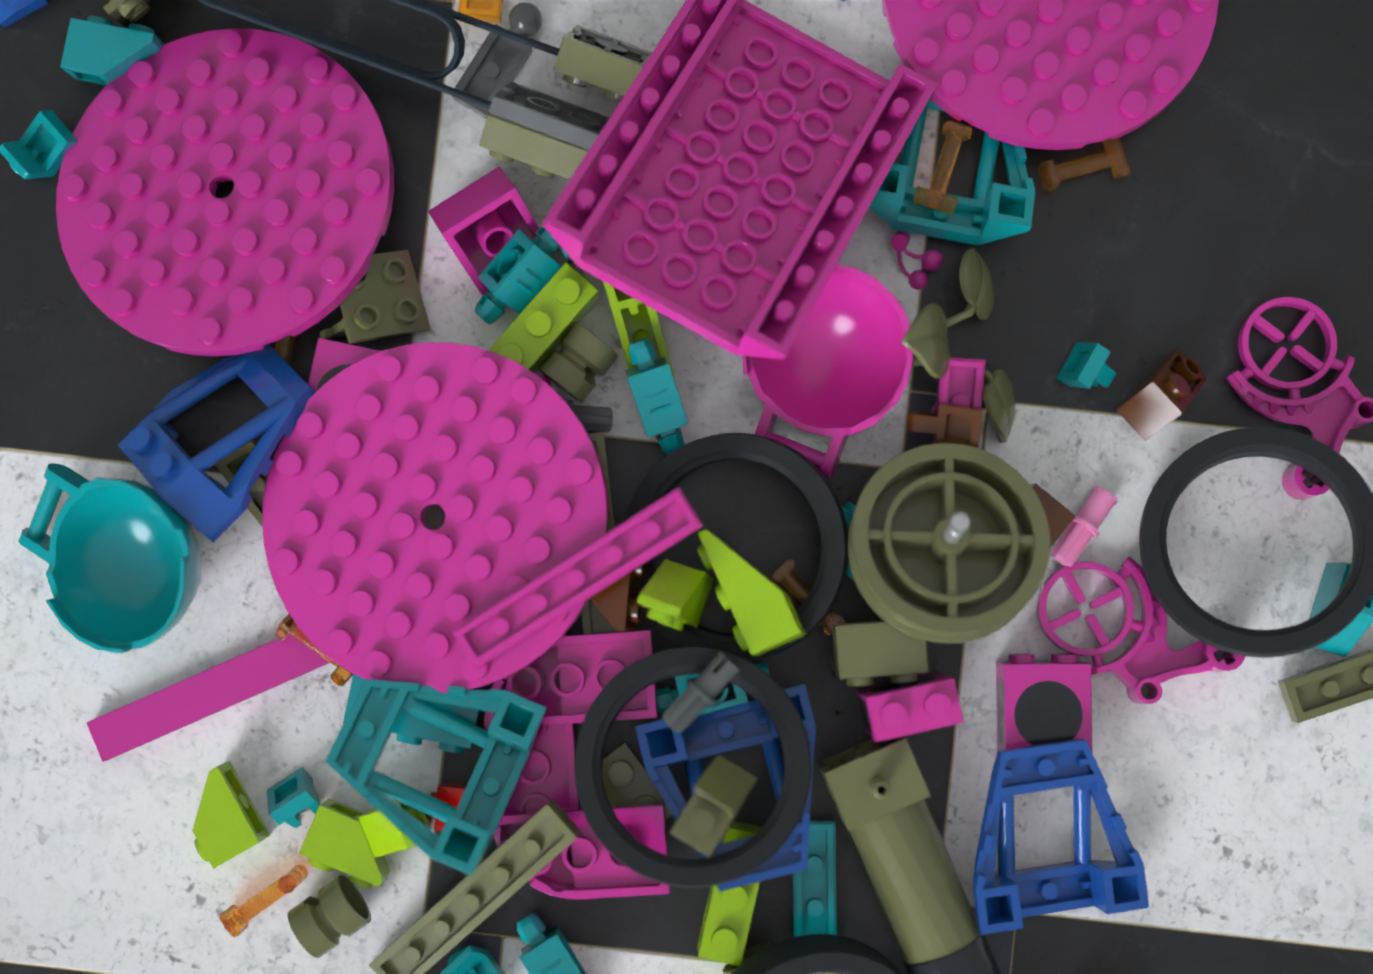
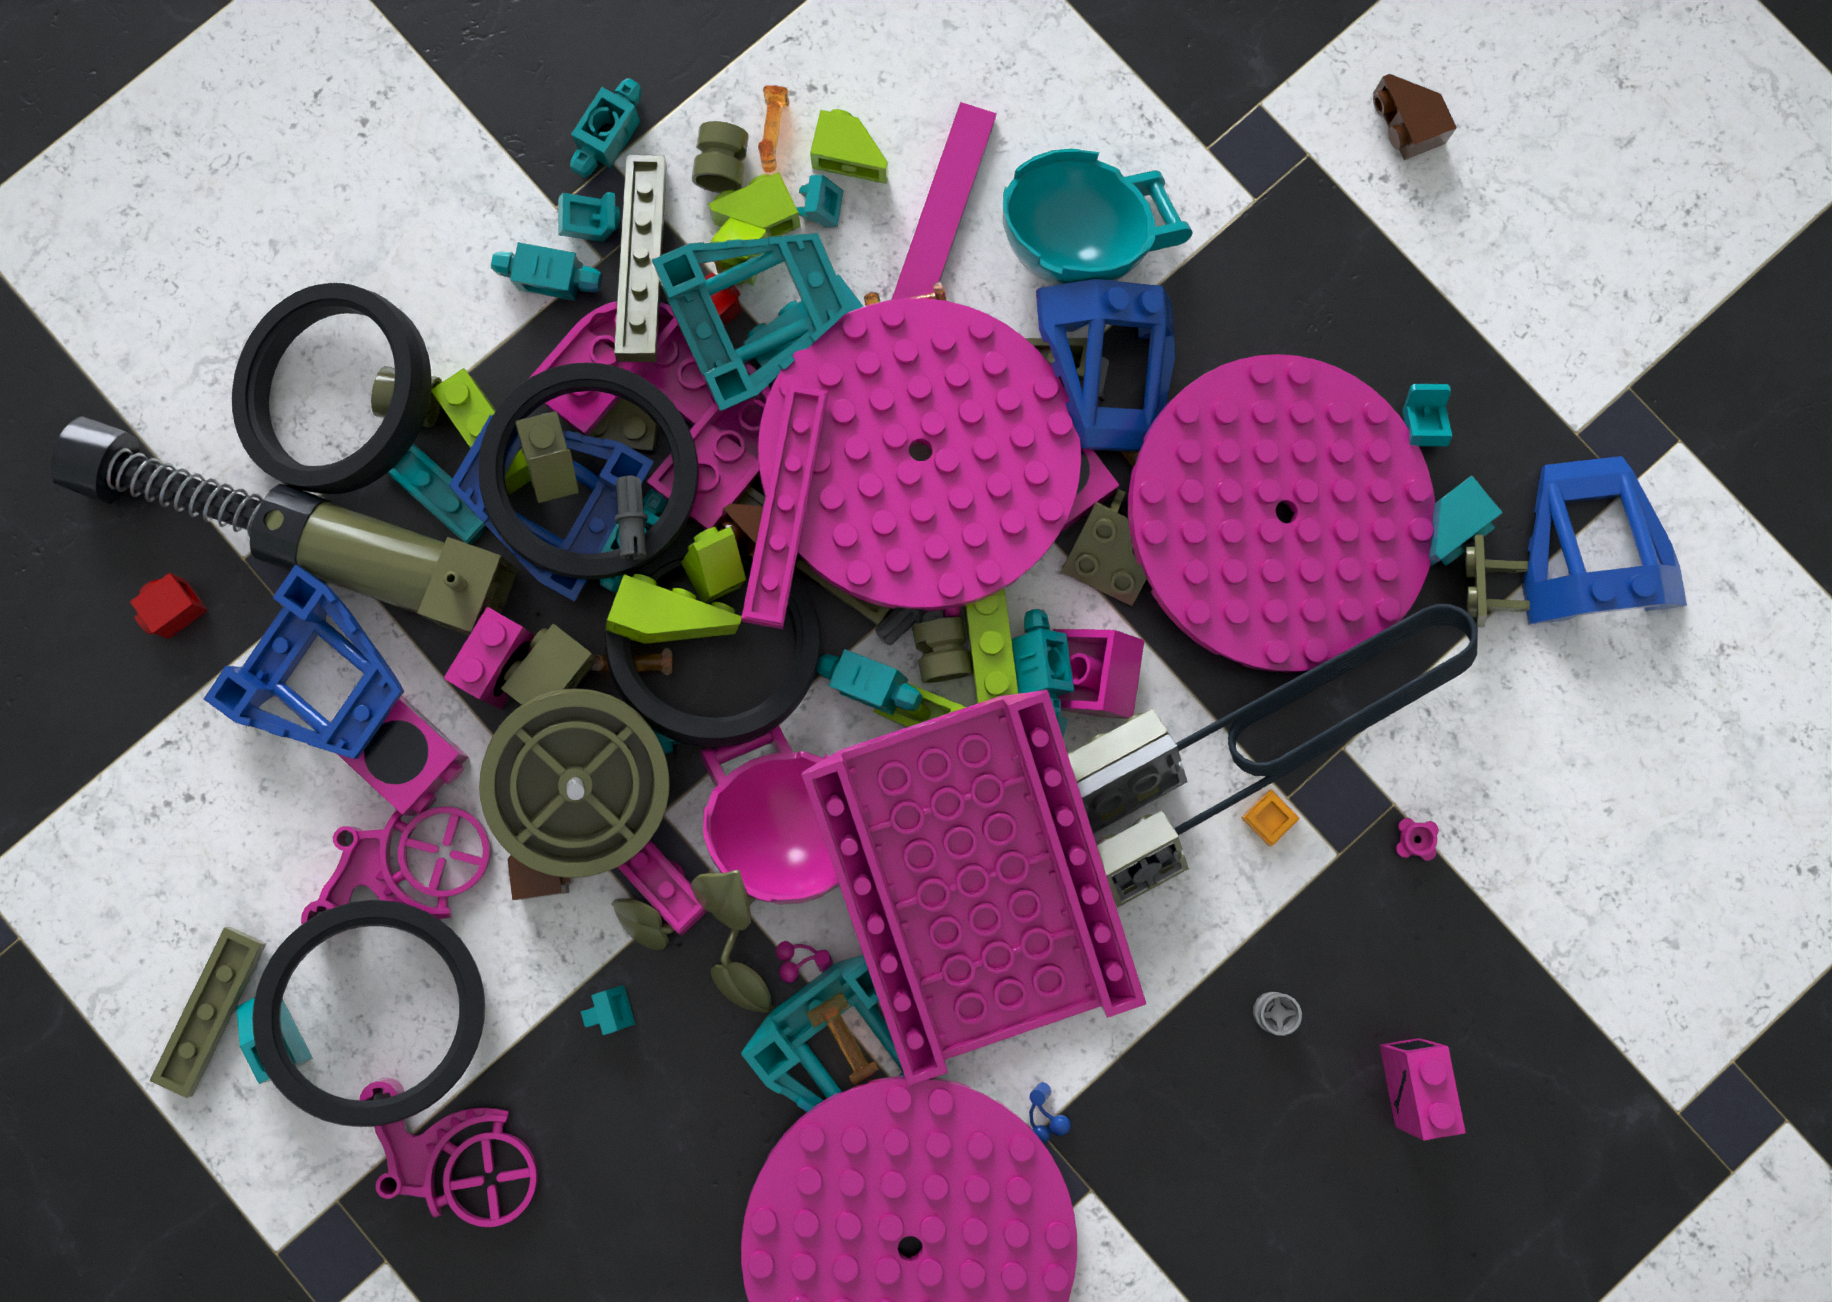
camera: 135 degrees right, 5 degrees down
dark grey plate [452,2,542,119] -> none
reddish brown plate [906,402,987,450] -> none
clear orange piece [1038,137,1131,191] -> none
bright pink axle [1051,486,1118,567] -> none
reddish brown slope [1116,349,1207,441] -> none

